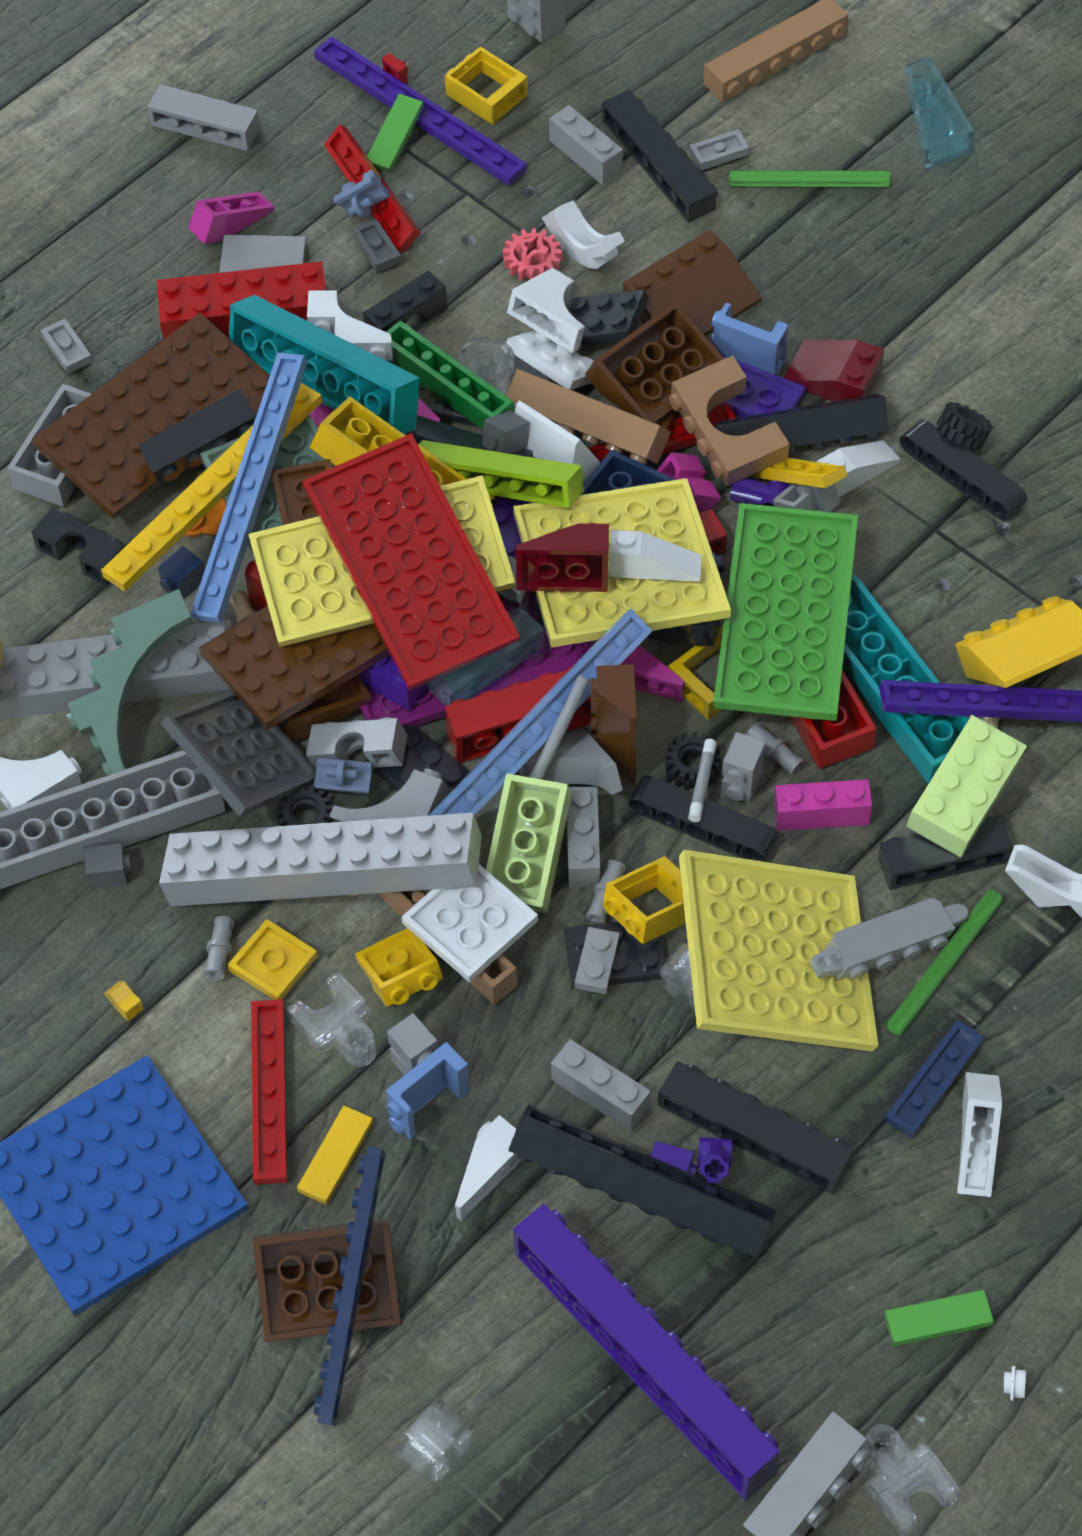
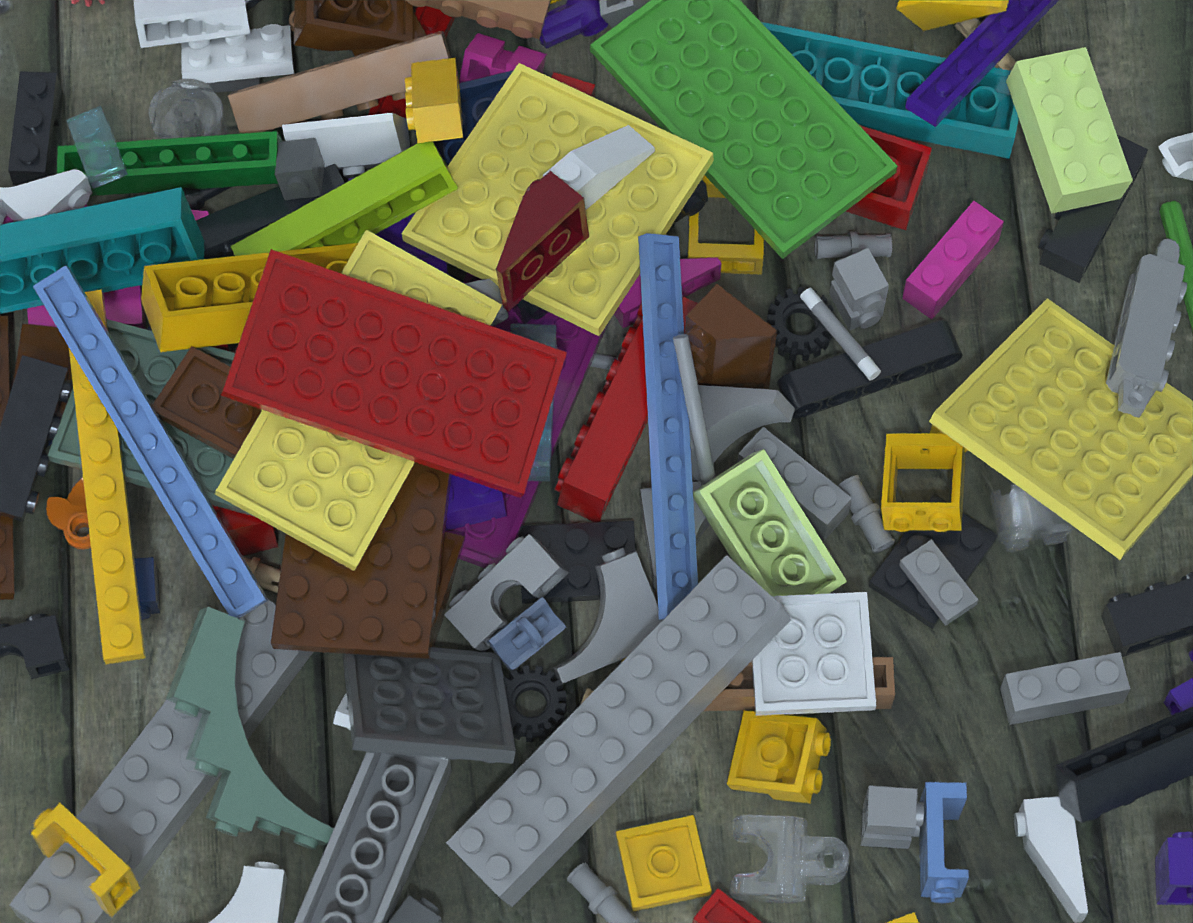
camera: 50 degrees left, 10 degrees up
none -> clear light blue plate [66,106,128,189]
none -> yellow brick [405,58,463,143]

